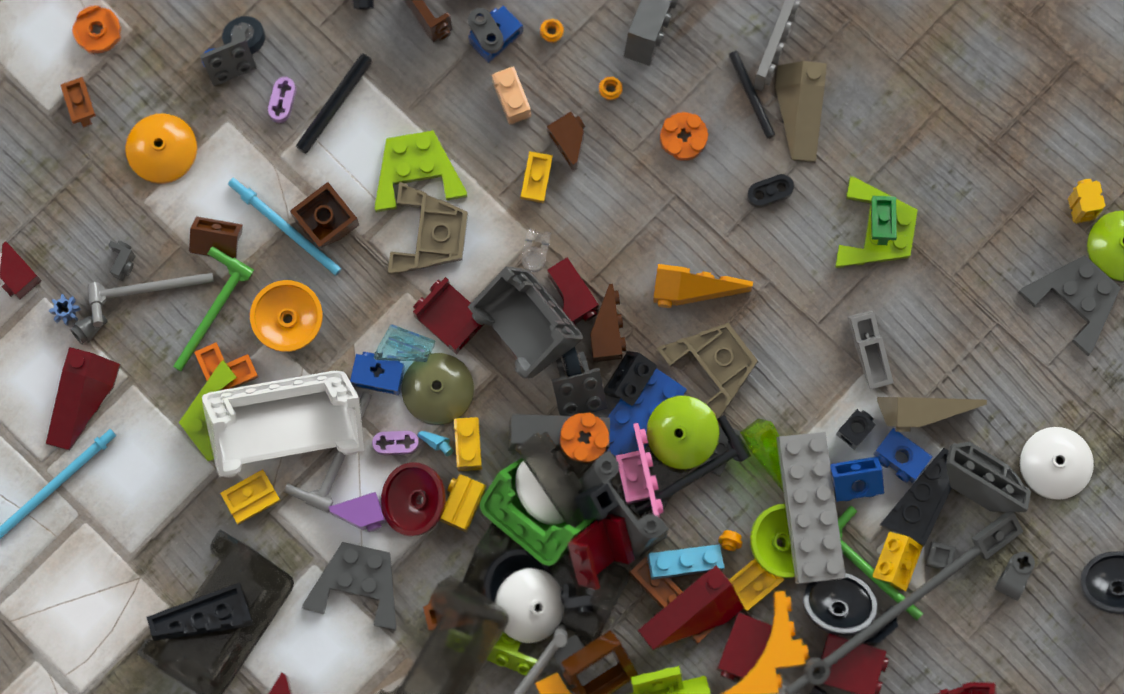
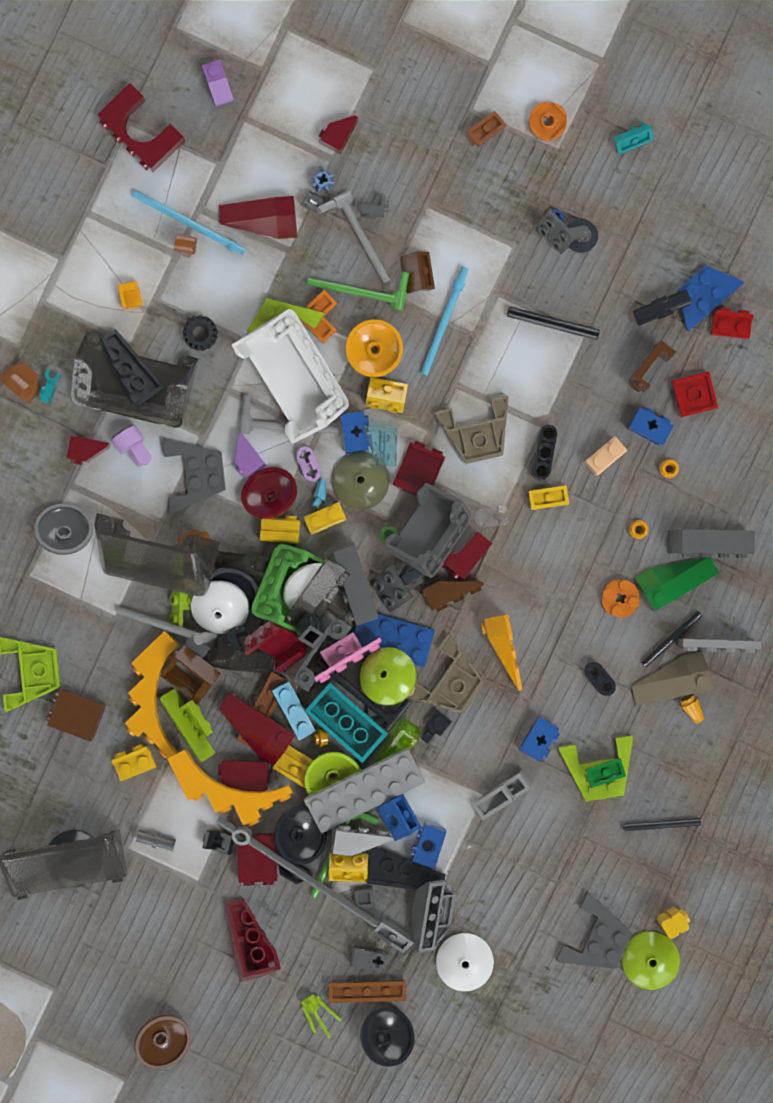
camera: 65 degrees right, 10 degrees up
light orange dish [126,114,197,183] -> none
yellow plate [220,469,281,525] -> none
lavender beam [268,77,296,123] -> none
reddish brown slope [290,182,359,249] -> none
lime wing [375,130,467,212] -> none
dark grey plate [468,8,504,53] -> none
reddish brown slope [547,111,585,171] -> none
orange plate [559,413,609,463] -> none
black bracket [604,351,657,406] -> none
black brick [836,409,876,450] -> none
dark tan wedge [877,397,987,432] -> none
none -> lavender piece [112,425,151,467]
none -> light orange panel [118,281,143,310]
none -> dark orange piece [174,234,197,258]
none -> black tyre [182,315,218,351]
none -> lime plant [301,994,342,1038]
none -> teal brick [304,682,388,763]
none -> dark orange plate [329,980,406,1003]
none -> light grey slope [330,825,393,856]
none -> yellow bracket [365,377,408,413]
none -> bright green plate [380,526,398,542]
none -> black plate [421,710,452,744]
none -> blue brick [519,716,560,762]
none -> black beam [532,425,557,481]
none -> black bar [623,818,701,831]
none -> green wedge [634,557,719,611]
none -> light orange cone [680,694,705,724]

